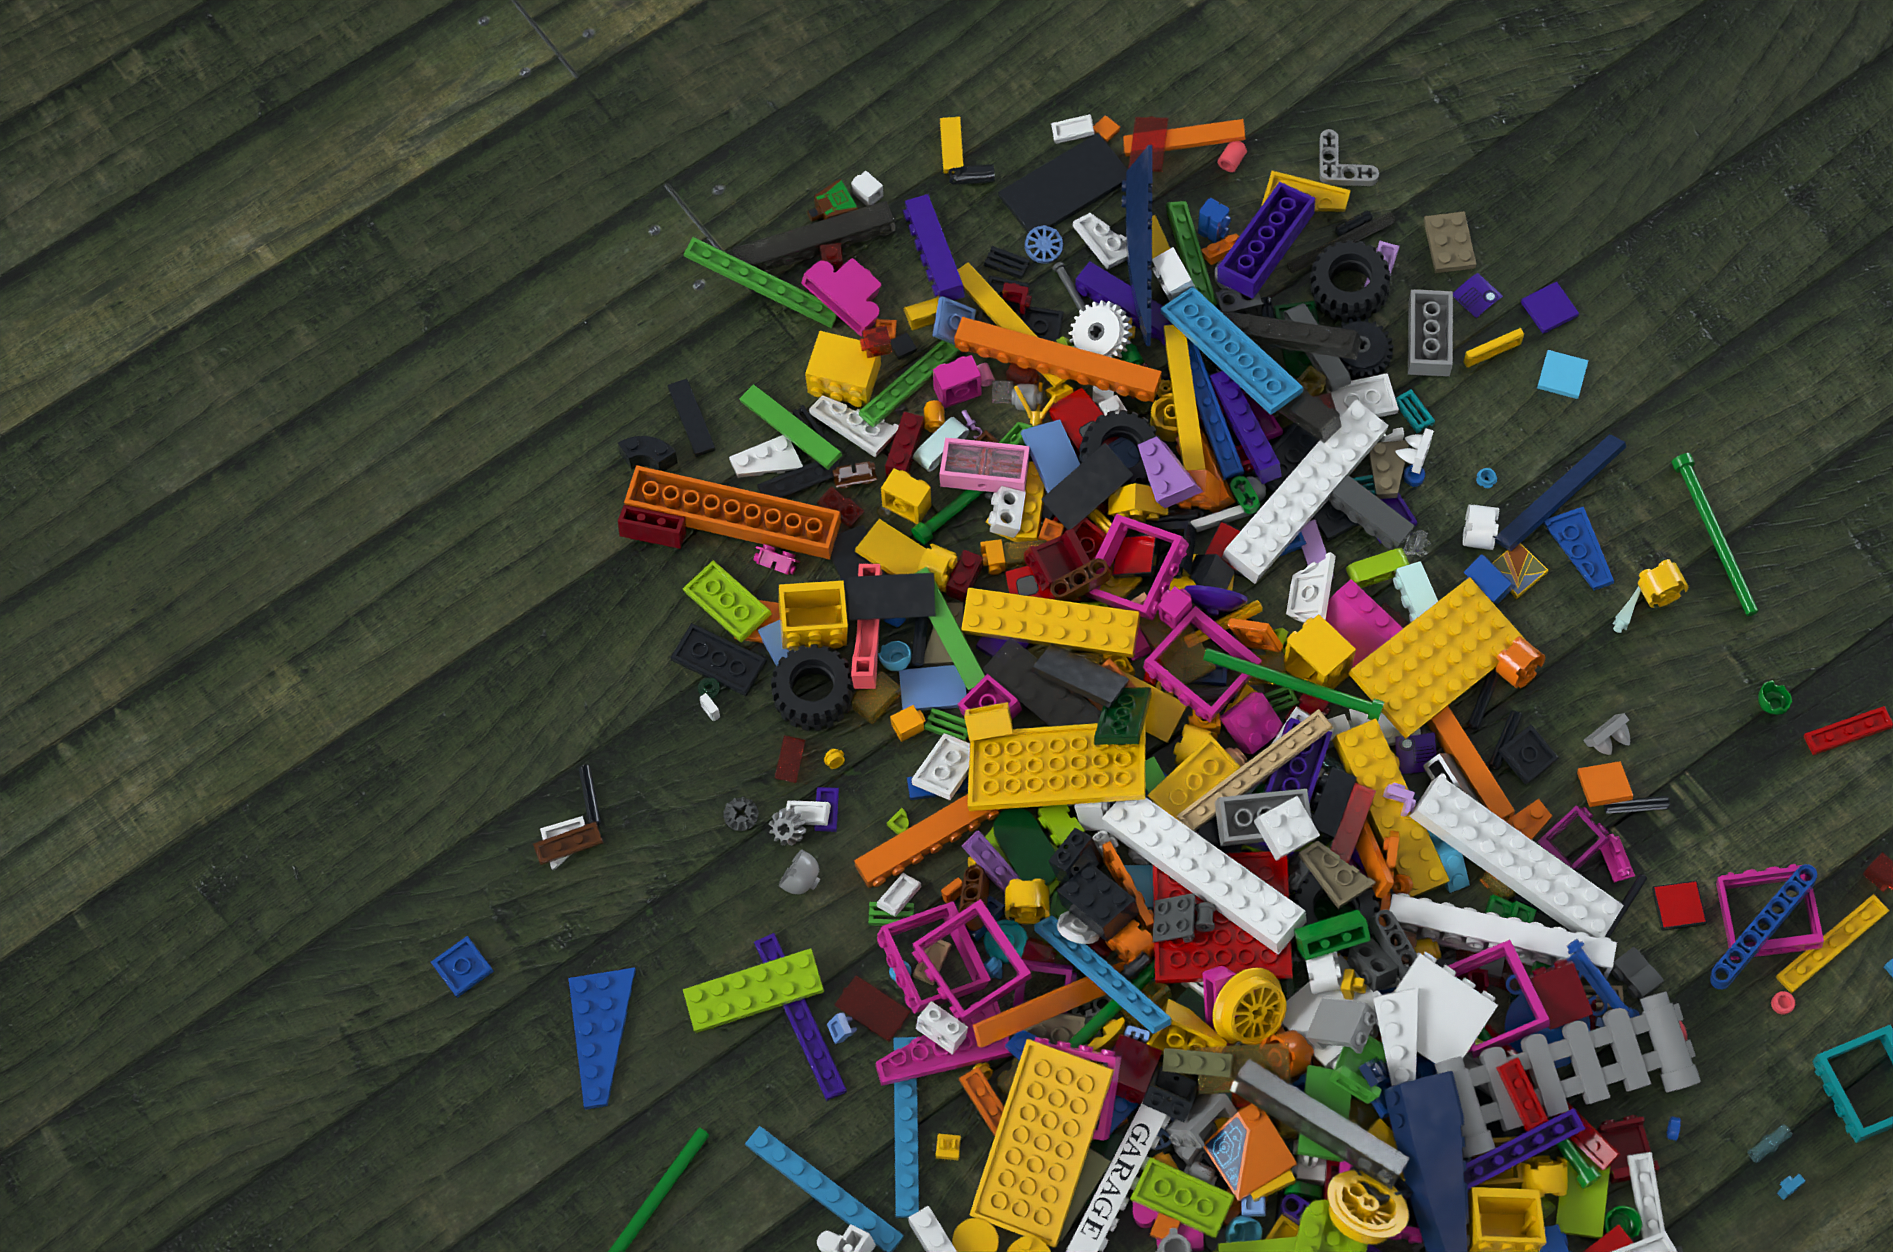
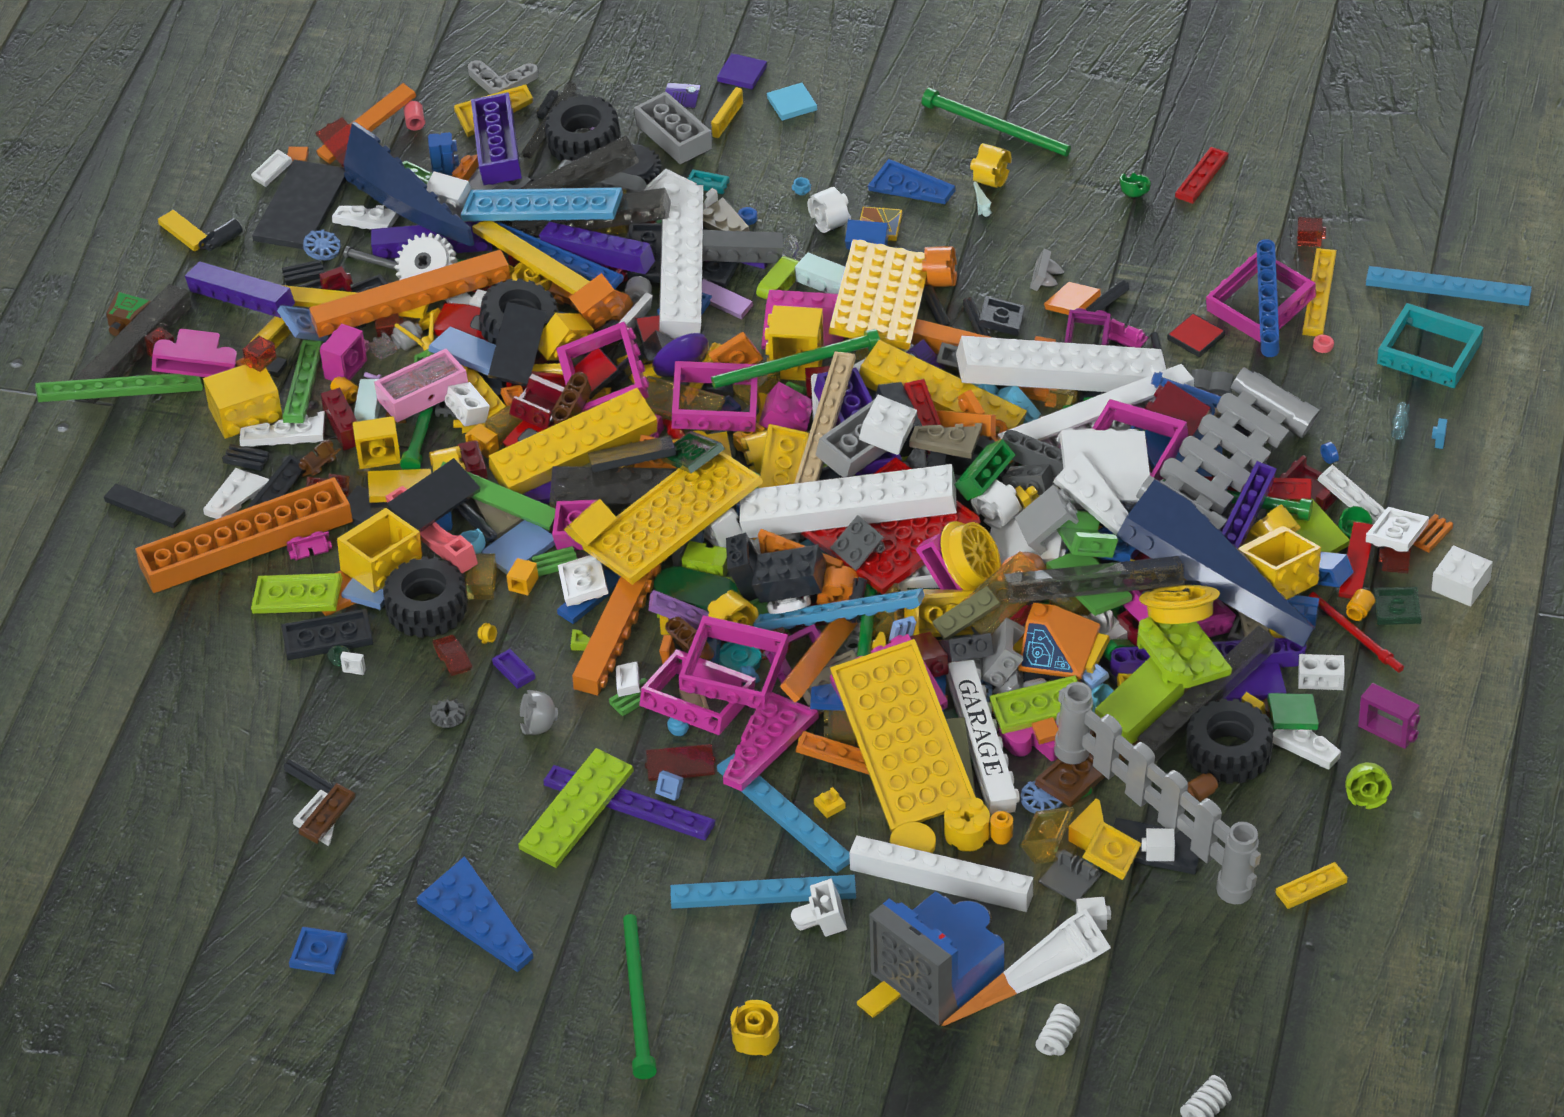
camera: 40 degrees left, 20 degrees down
black brick [618,436,678,471] -> none
dark red brick [618,505,686,549] -> none
bright green tile [740,384,842,470] -> none
light grey gear [769,808,807,846] -> none
white tile [786,801,831,825] -> none
white brick [851,171,884,208] -> none
white brick [916,1001,968,1055] -> none
medium lavender wedge [1138,436,1203,508] -> none
dark pink brick [1158,586,1193,630] -> none
dark grey bush [1194,903,1216,932] -> none
green beam [1231,476,1260,514] -> none
white wing [1286,552,1336,623] -> none
dark blue plate [1358,1057,1389,1087] -> none
lavender bracket [1383,783,1416,817] -> none
white tile [1395,429,1434,474] -> none
dark tan plate [1424,211,1476,273] -> none
dark blue tile [1494,434,1626,551] -> none
red tile [1496,1057,1549,1131] -> none

